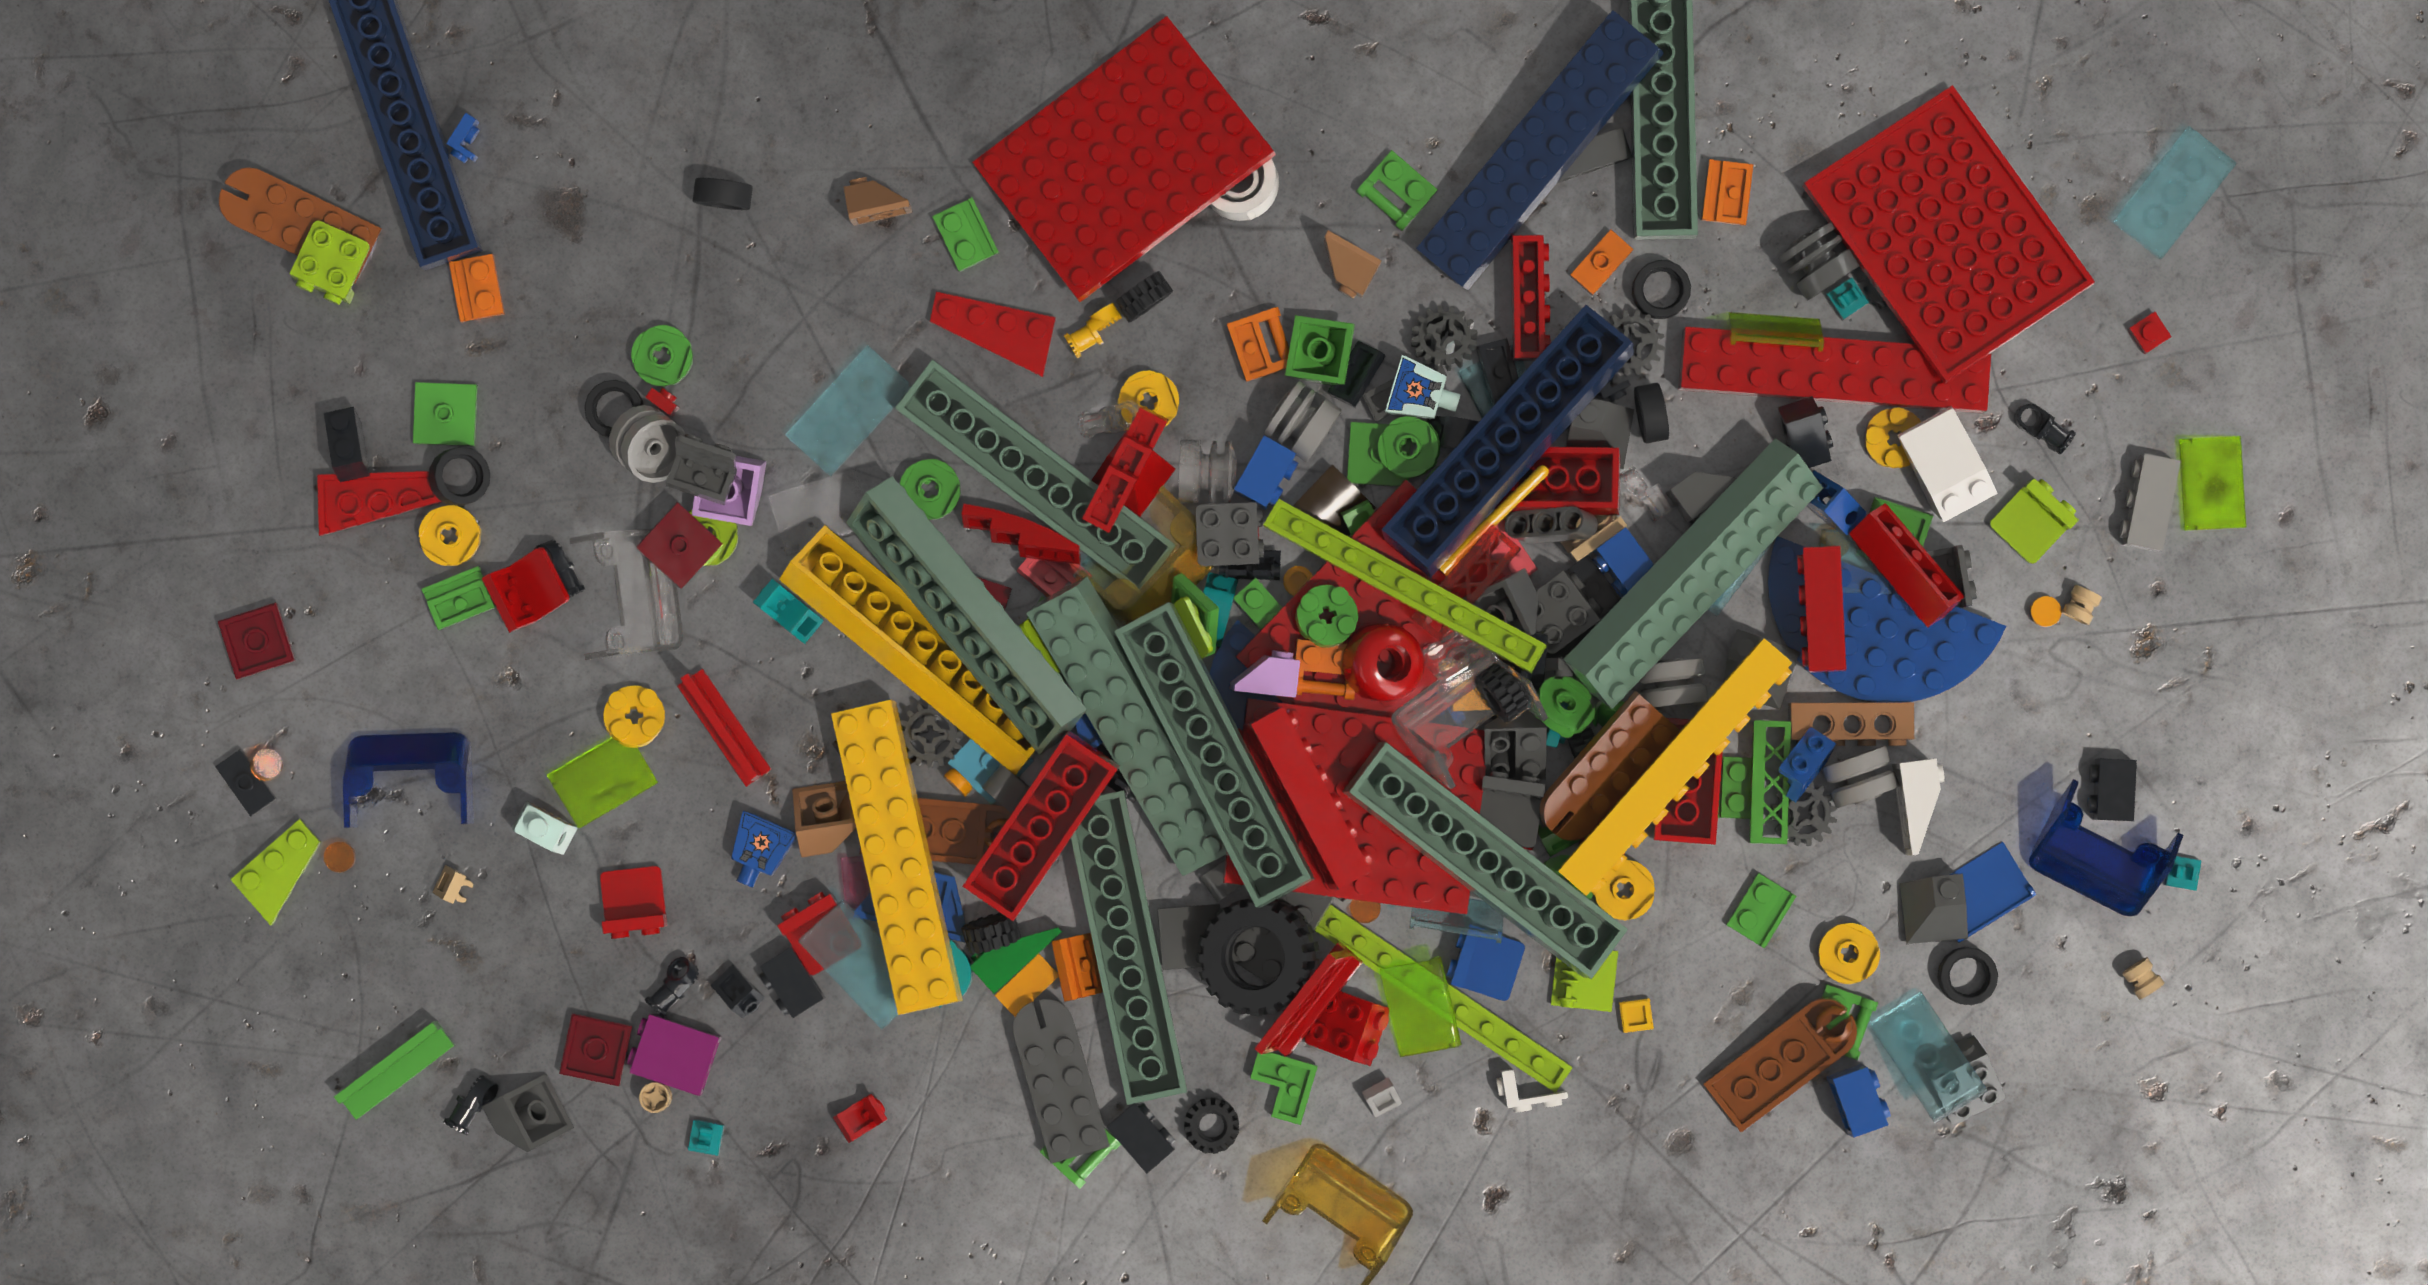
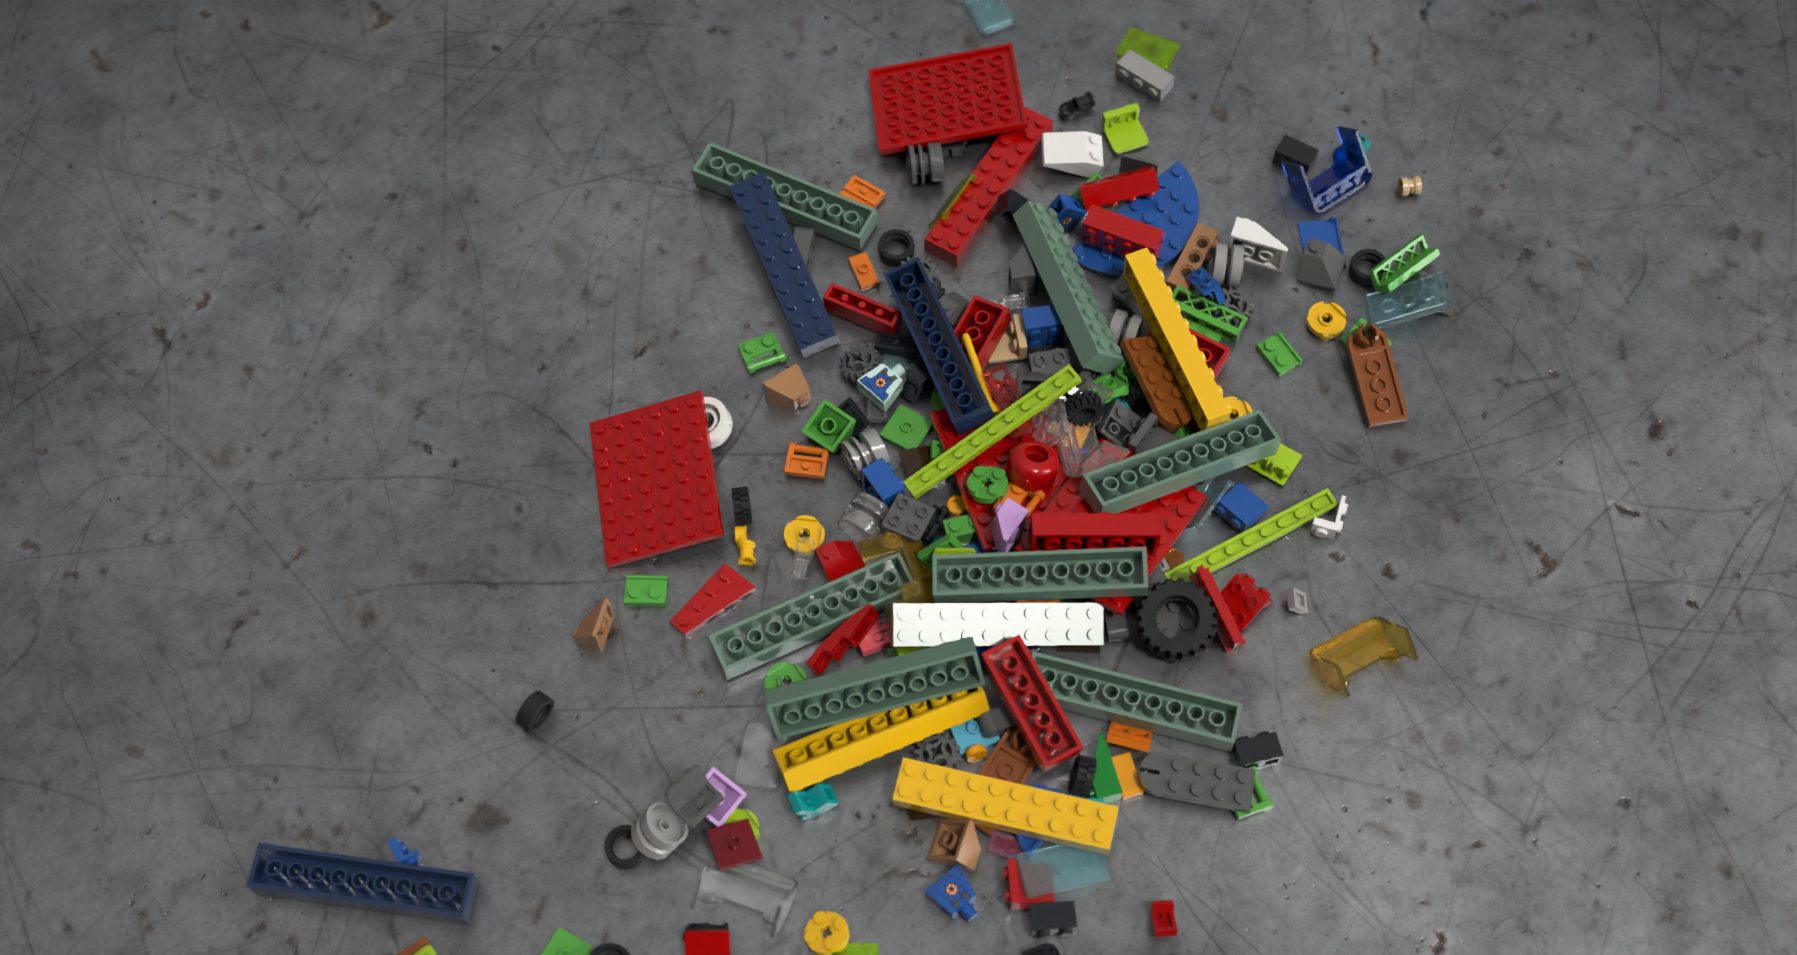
camera: 60 degrees left, 25 degrees down
orange plate [449,254,505,323] -> none
bright green plate [631,325,693,387] -> none
red plate [645,387,679,418] -> none
red fence [677,669,772,787] -> none
clear light blue tile [786,345,912,477] -> none
red slope [1082,405,1169,533] -> none
black tyre [1184,1097,1239,1154] -> none
bright green plate [1250,1052,1318,1125] -> none
bright green plate [1378,416,1440,478] -> none
clear neon green piece [1380,956,1462,1057] -> none
dark grey beam [1505,506,1598,544] -> none
yellow tile [1618,998,1654,1033] -> none
black tyre [1634,383,1669,444] -> none
teal tile [1826,278,1869,320] -> none
blue brick [1826,1064,1891,1138] -> none
yellow plate [1864,407,1921,469] -> none
light orange tile [2029,596,2062,627] -> none
tan wheel [2062,585,2102,625] -> none
red plate [2128,312,2172,354] -> none
none -> bright green fence [1369,234,1440,292]

